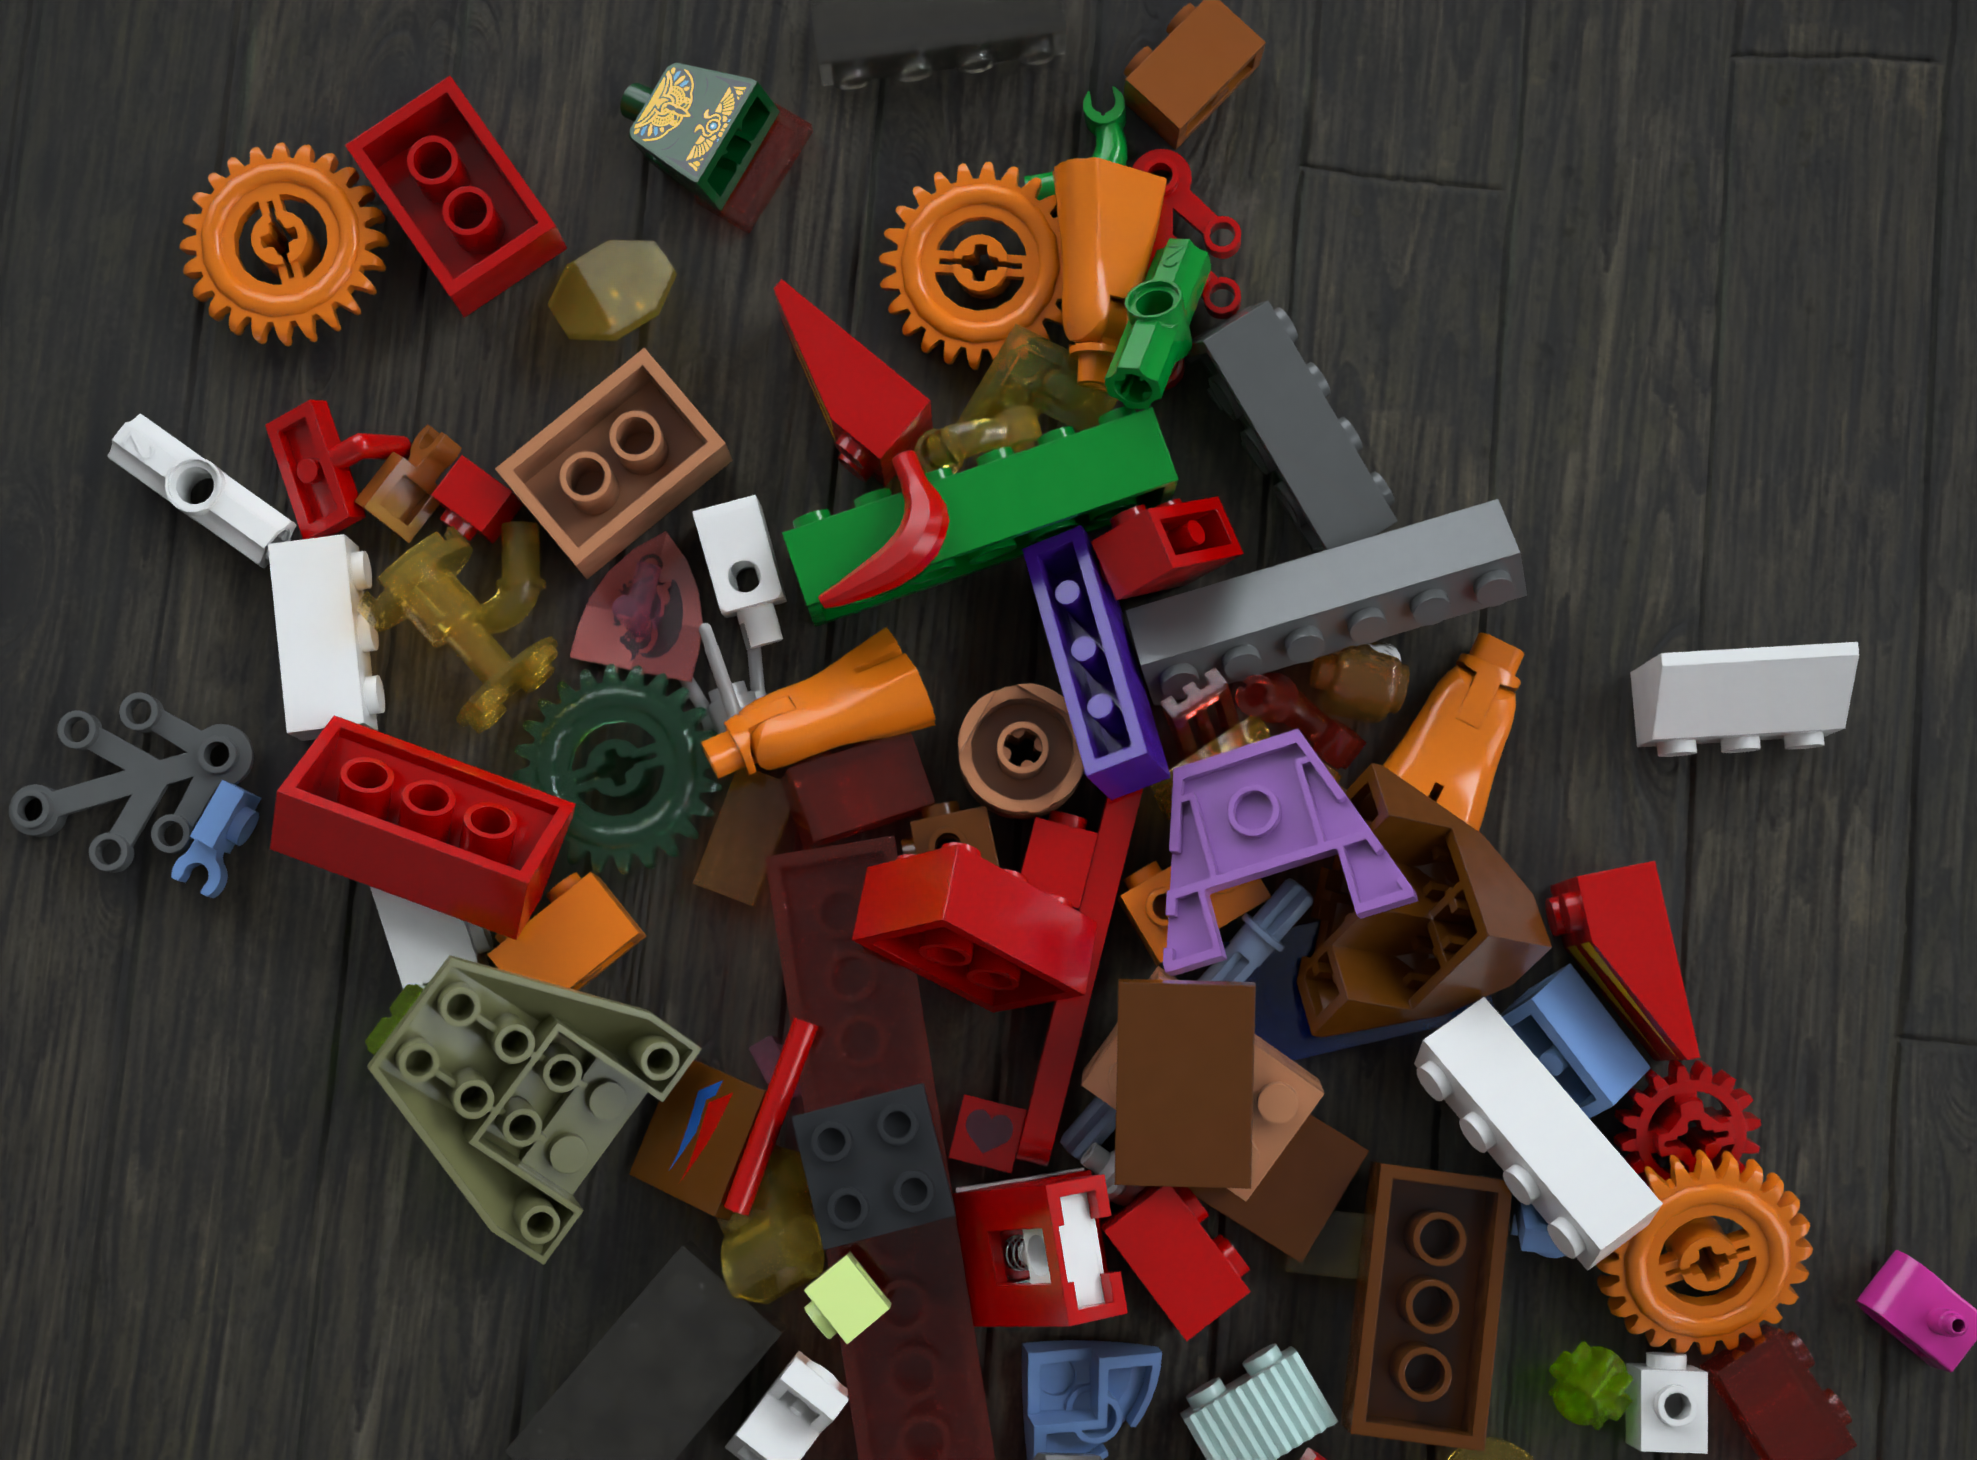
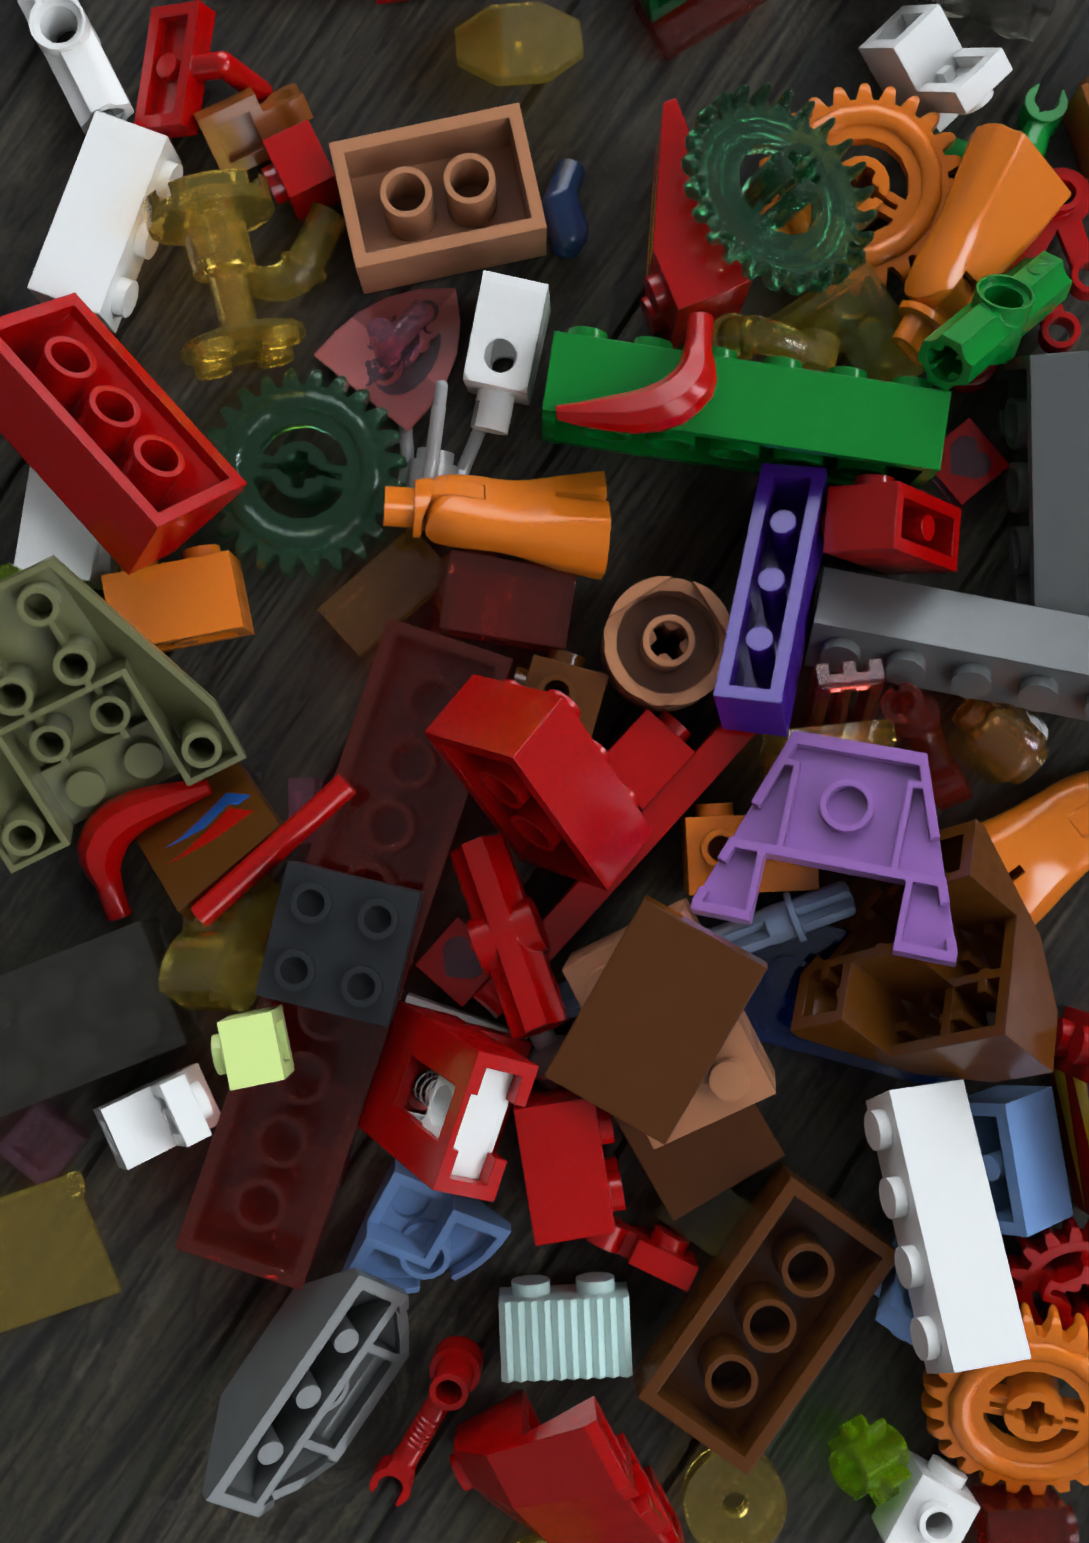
camera: 25 degrees right, 5 degrees up
none -> red piece [77,780,212,921]
none -> red piece [450,833,570,1040]
none -> dark blue arm [541,158,589,259]
none -> red plate [586,1215,699,1292]
none -> clear green gear [681,83,878,295]
none -> white brick [858,4,1013,133]
none -> tile [931,417,1009,507]

